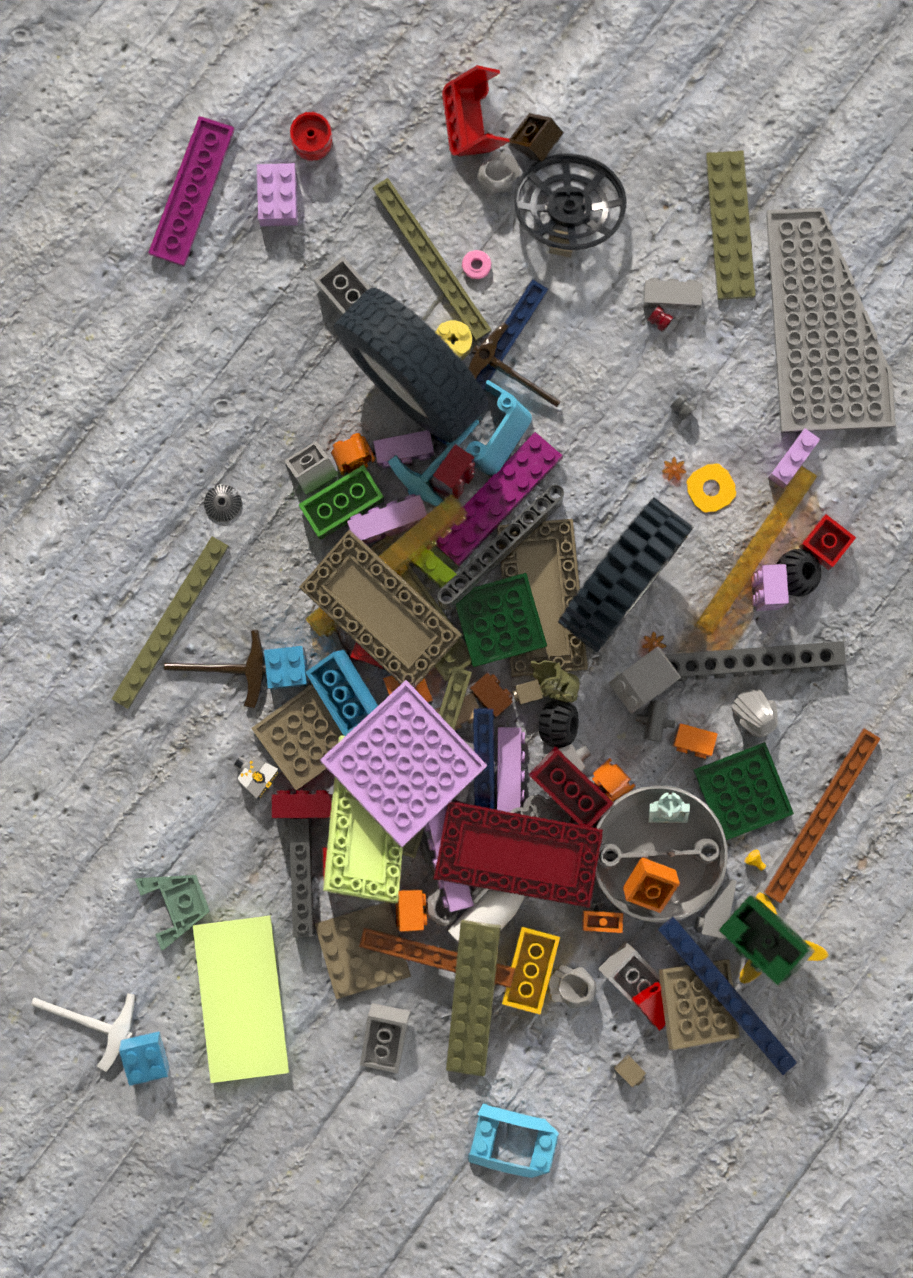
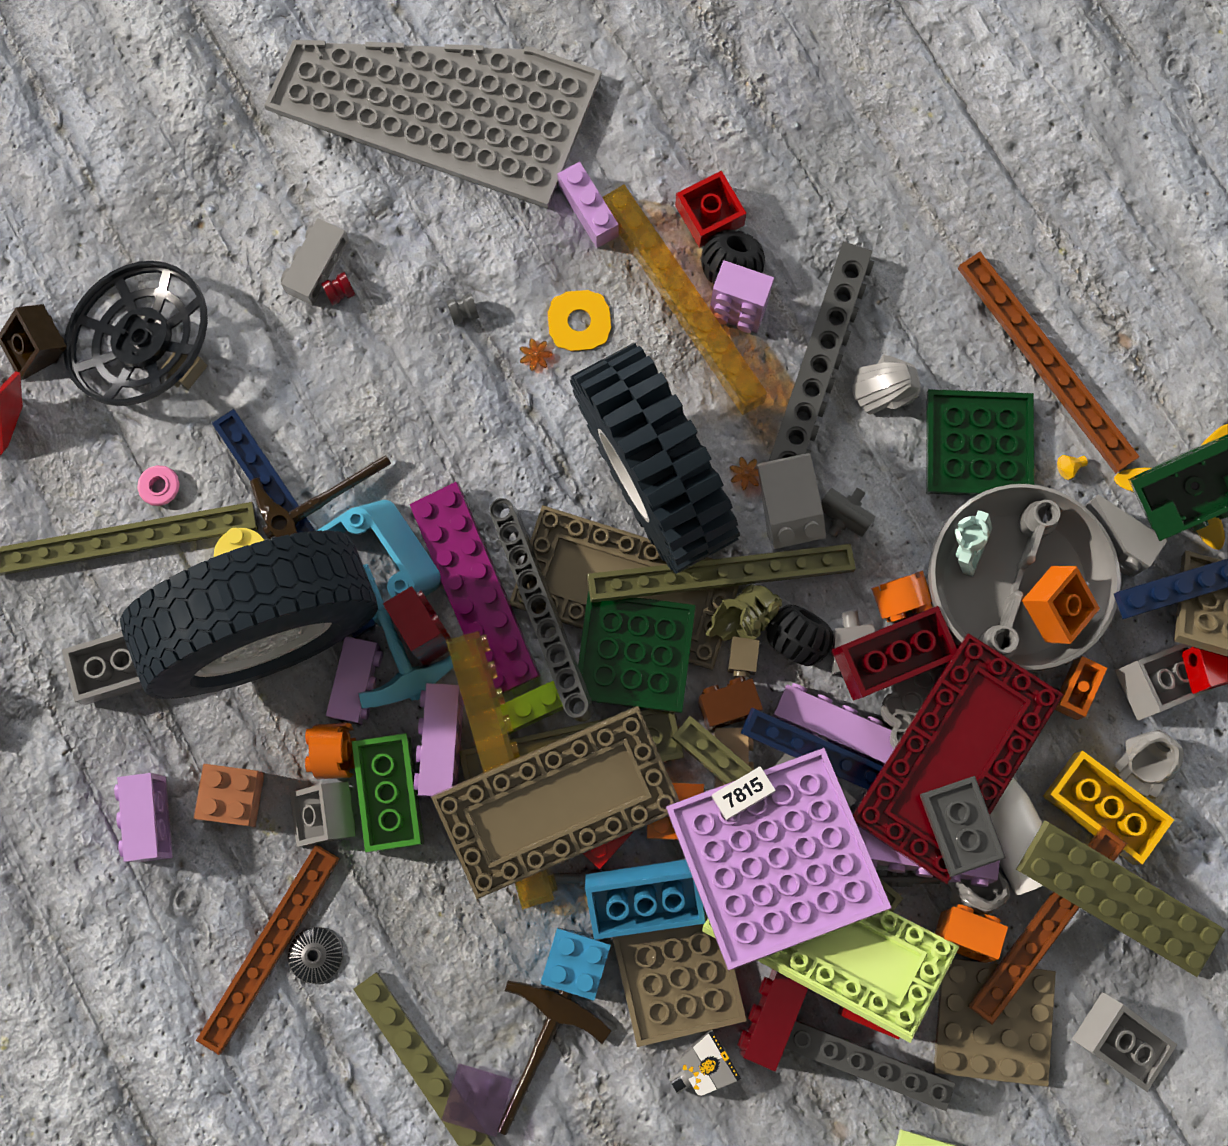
camera: 65 degrees left, 5 degrees down
light grey hair [477,150,522,196] -> none
orange brick [672,723,718,759] -> none
olive plate [705,150,756,300] -> none
none -> lavender brick [114,773,172,863]
none -> nougat brick [194,763,265,827]
none -> dark orange tile [196,844,341,1055]
none -> clear purple piece [441,1063,513,1137]
none -> olive plate [587,544,856,603]
none -> white tile [712,766,775,821]
none -> dark grey tile [920,776,1006,877]

